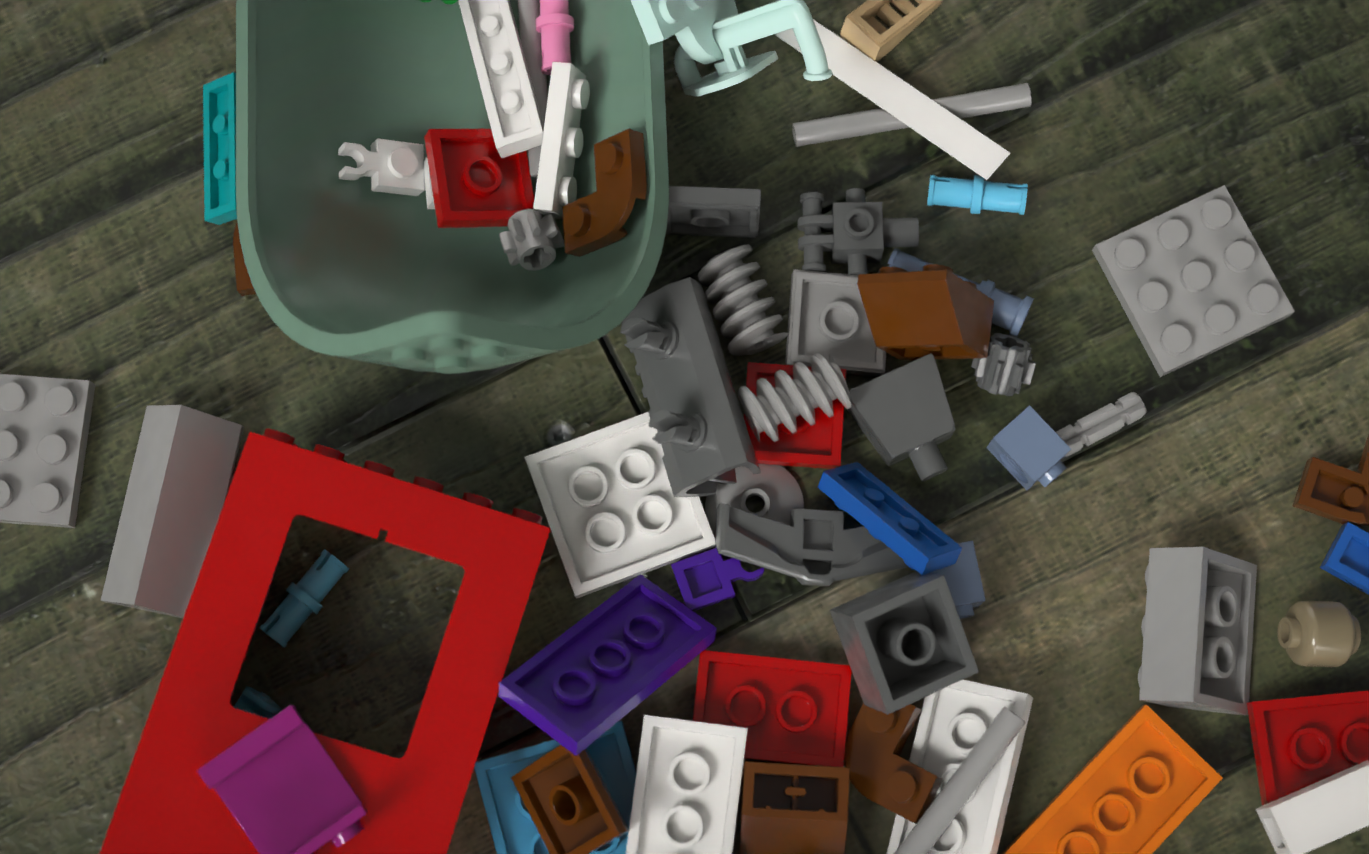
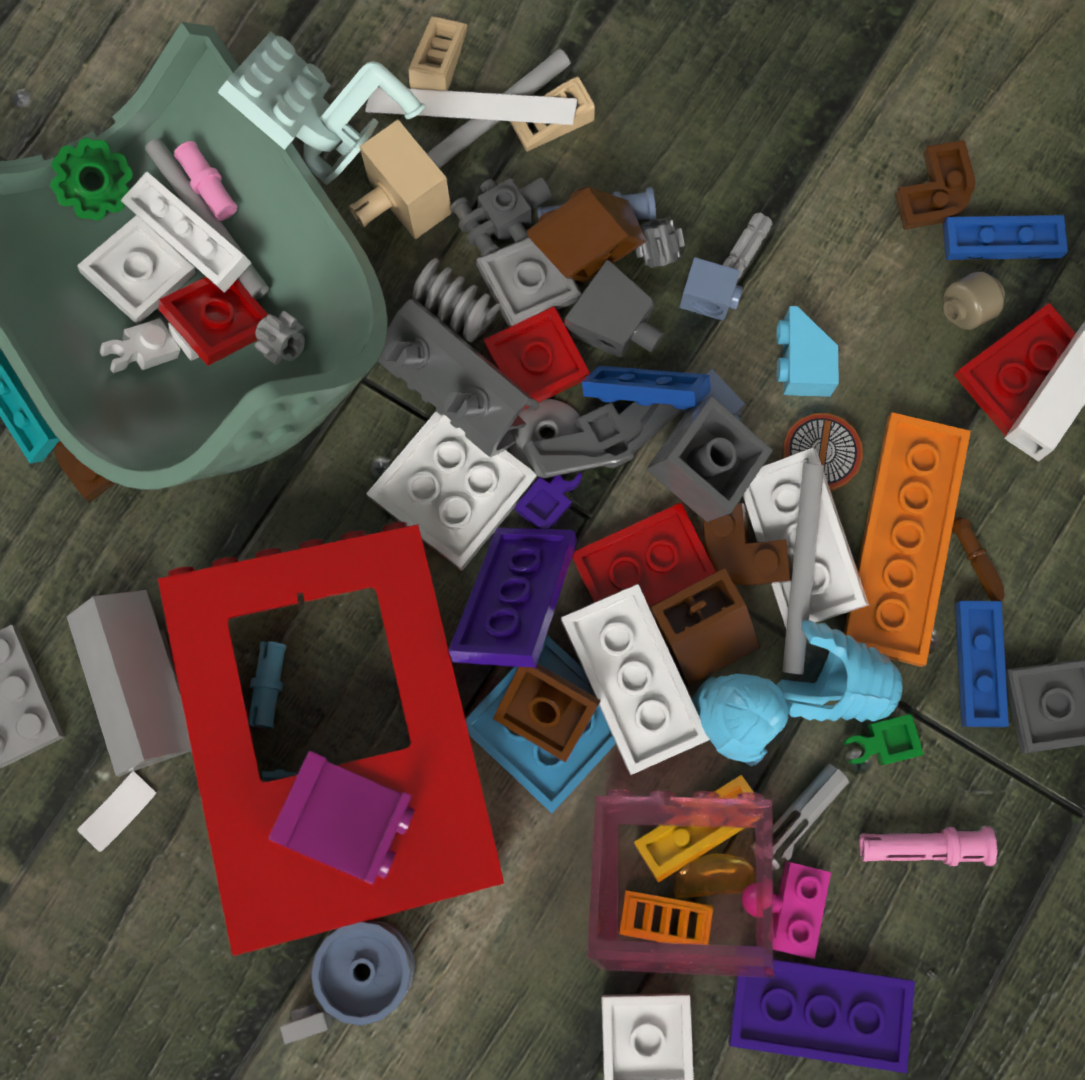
camera: 35 degrees left, 0 degrees up
white plate [533,62,590,219] -> none
reddish brown plate [562,128,647,257] -> none
dark grey plate [666,186,761,238] -> none
light grey piece [738,354,852,442] -> none
medium azure pin [927,174,1028,215] -> none
light grey plate [1092,185,1295,377] -> none
light grey slope [1138,547,1257,715] -> none
none -> white plate [77,215,196,325]
none -> white sticker [77,771,156,852]
none -> tan brick [349,120,452,239]
none -> tan slope [510,77,595,152]
none -> medium azure slope [776,306,839,397]
none -> tile [781,413,863,492]

